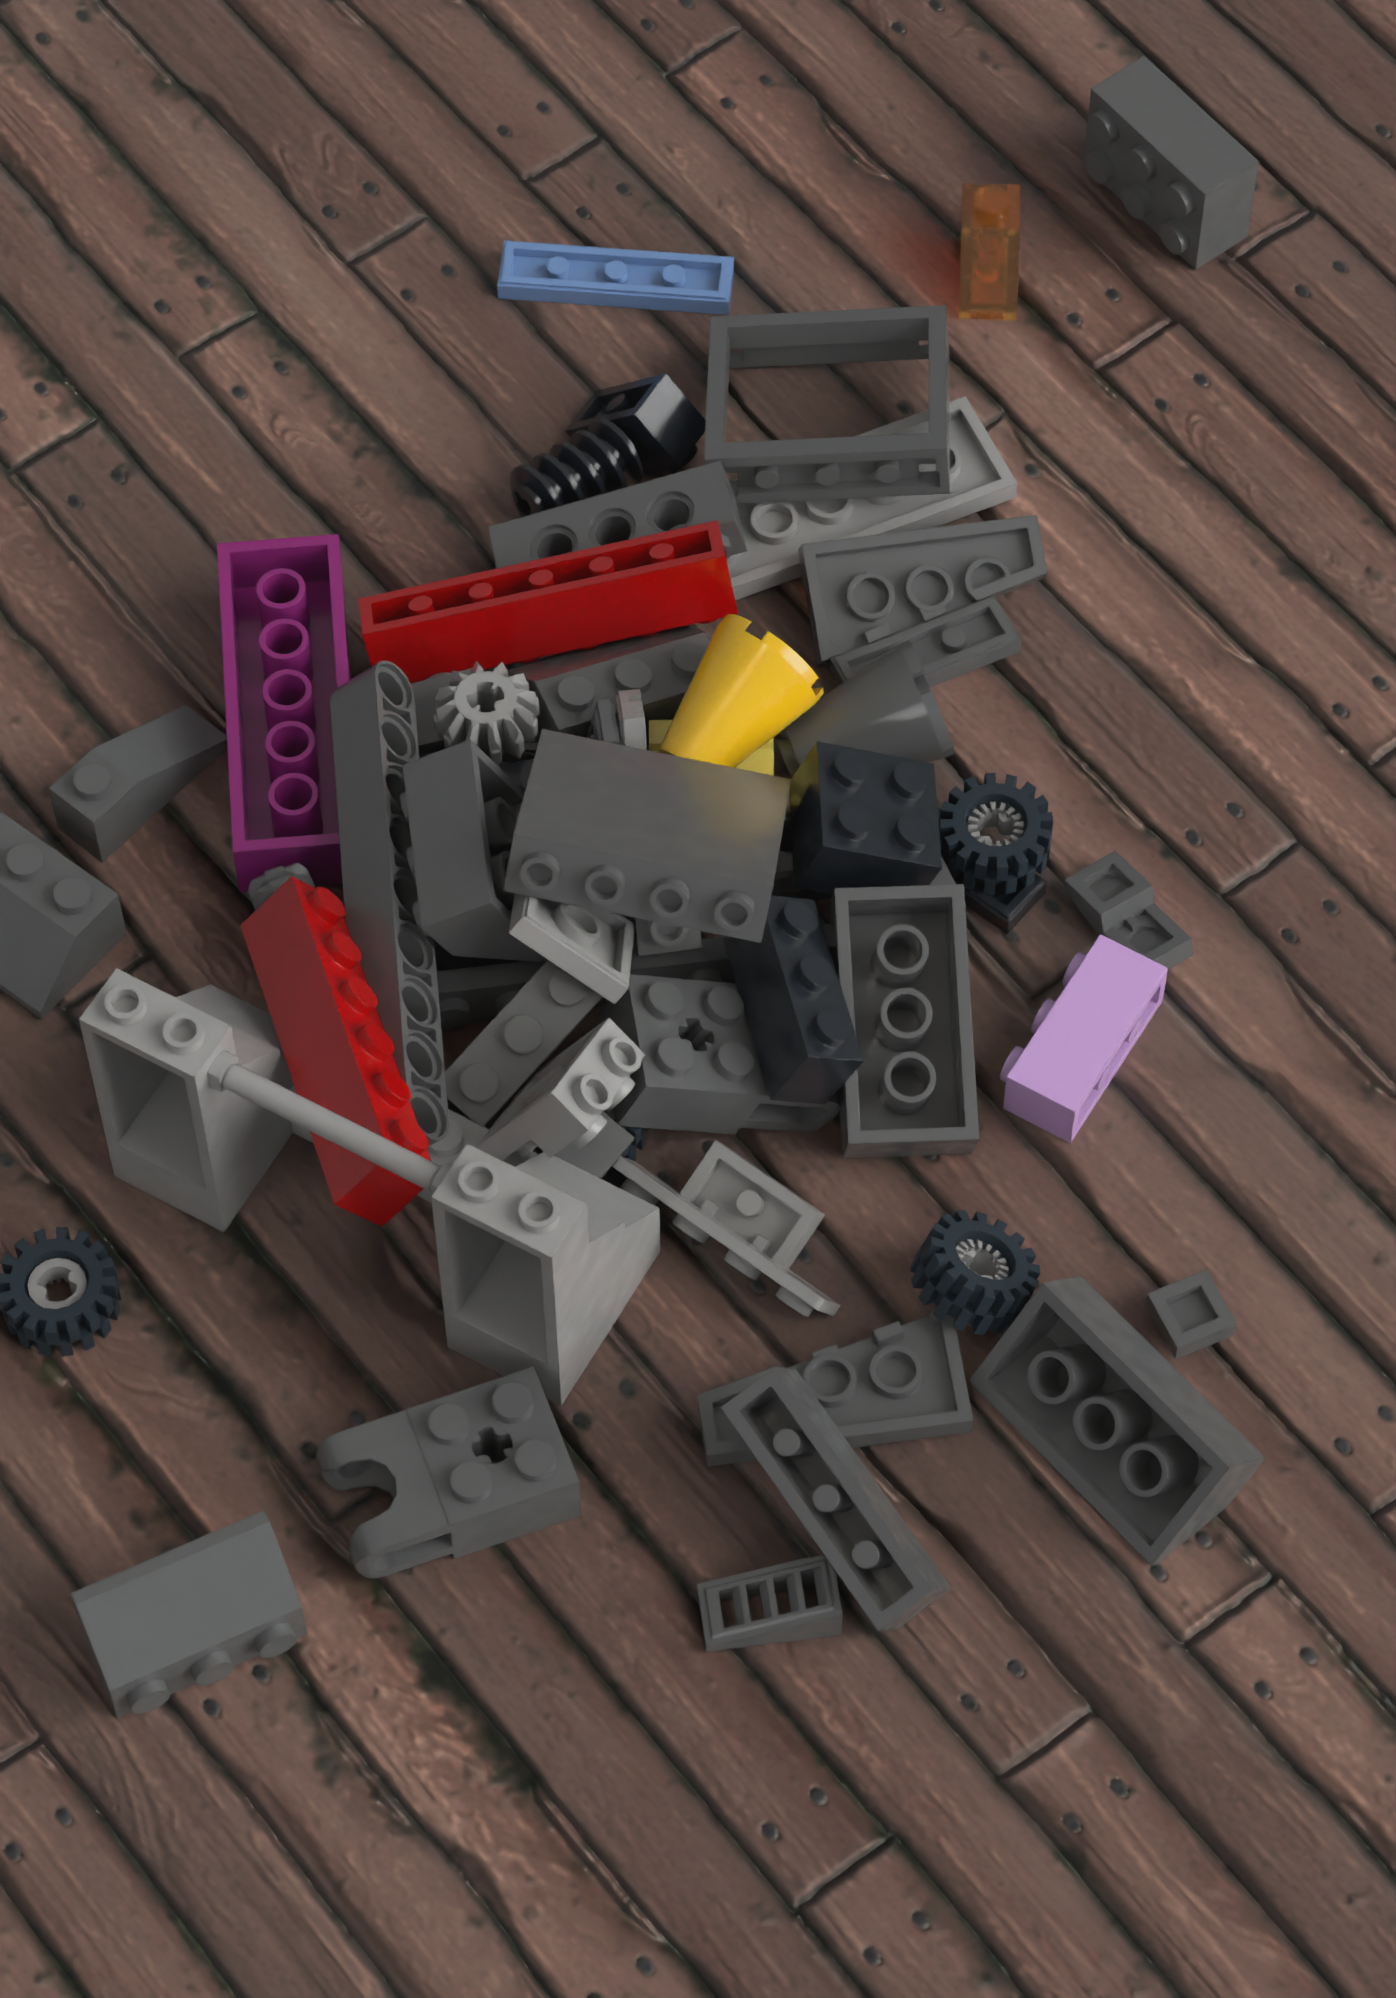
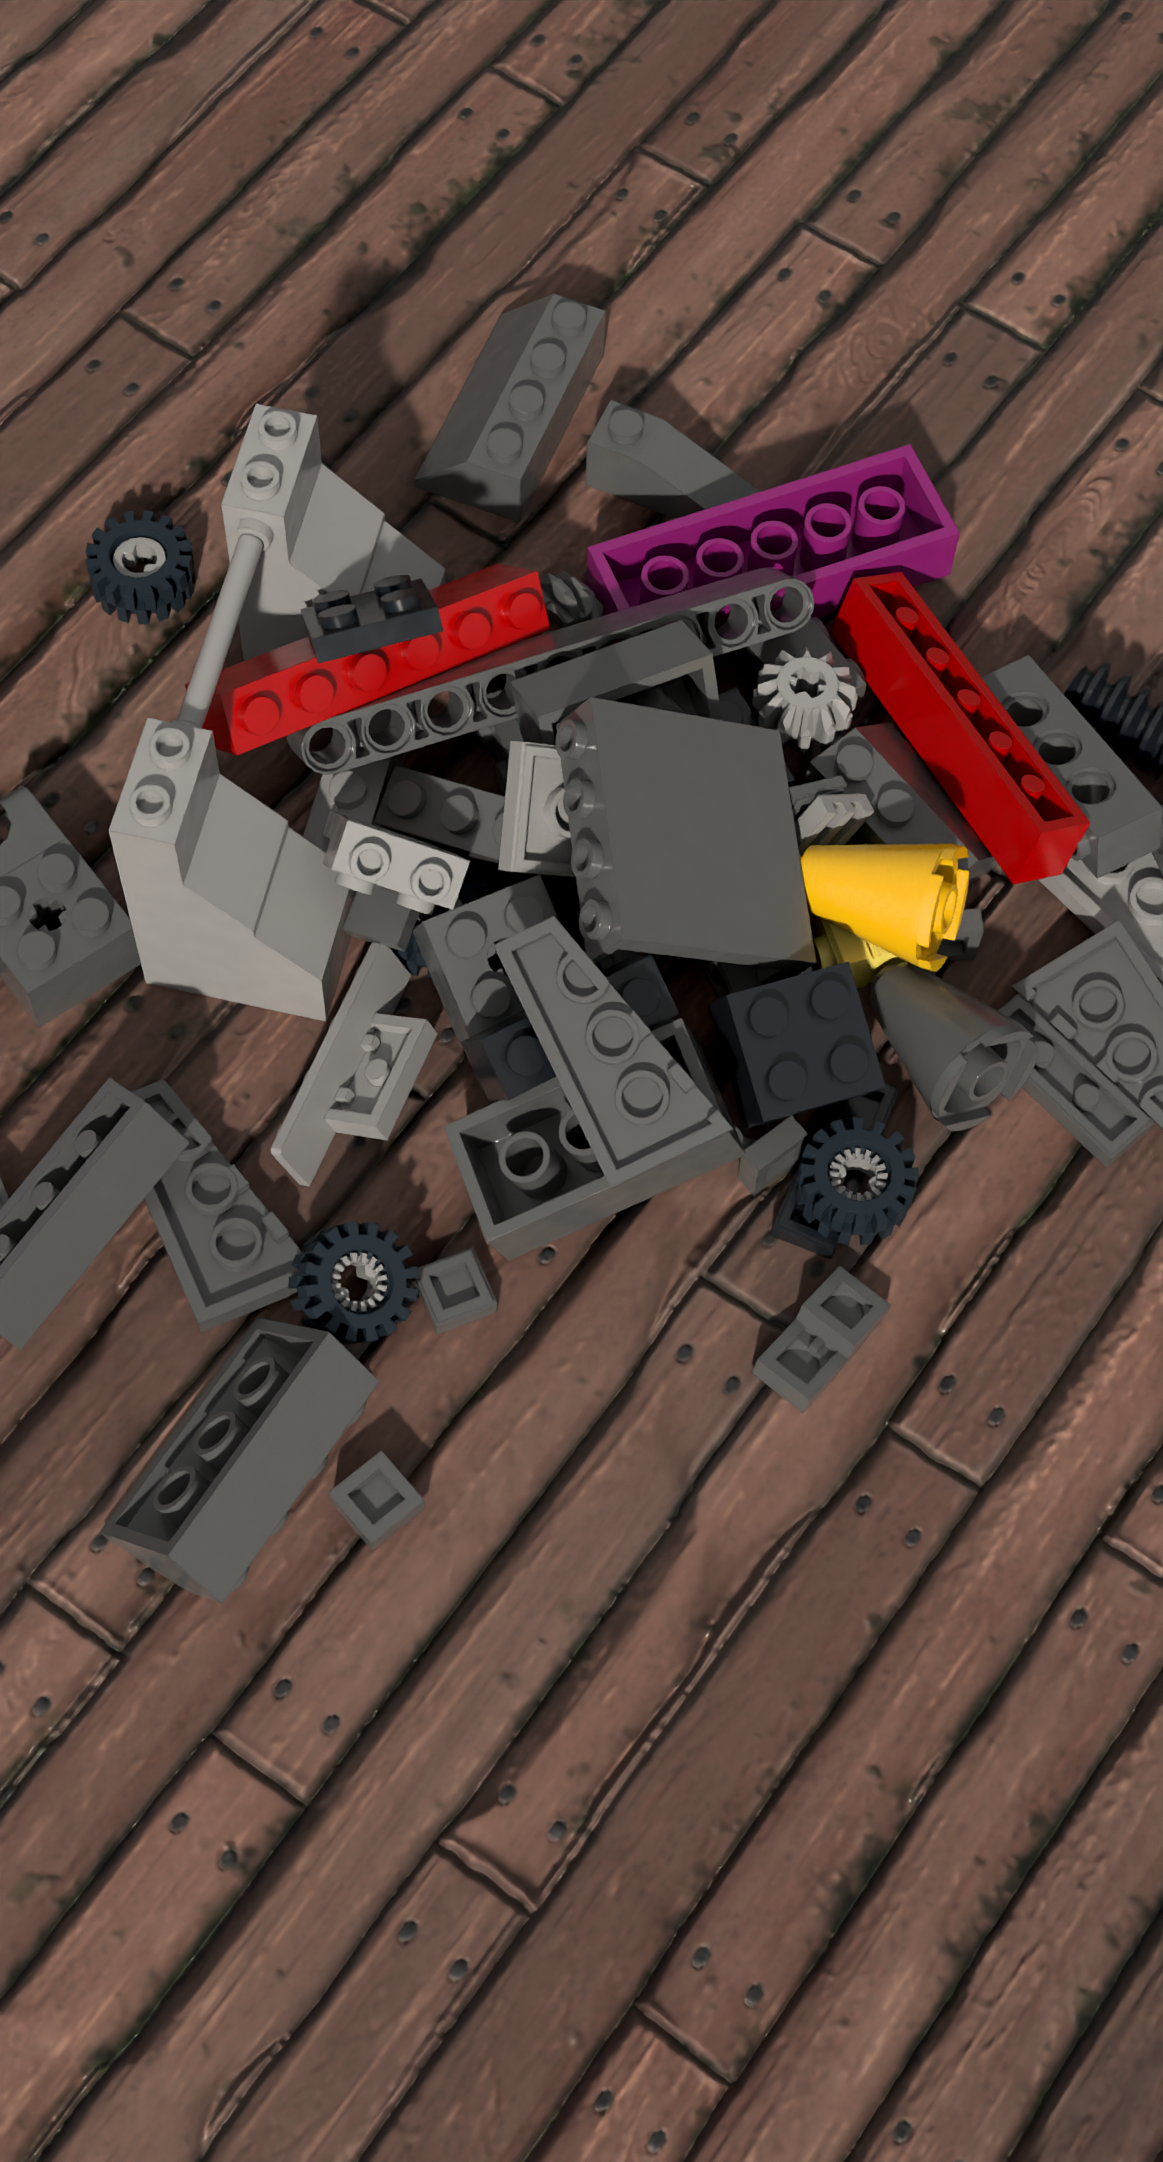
camera: 70 degrees right, 5 degrees up
lavender brick [1000,934,1168,1143] -> none
none -> black plate [301,575,443,663]
none -> dark grey tile [413,1247,497,1335]
none -> dark grey wing [493,916,733,1189]

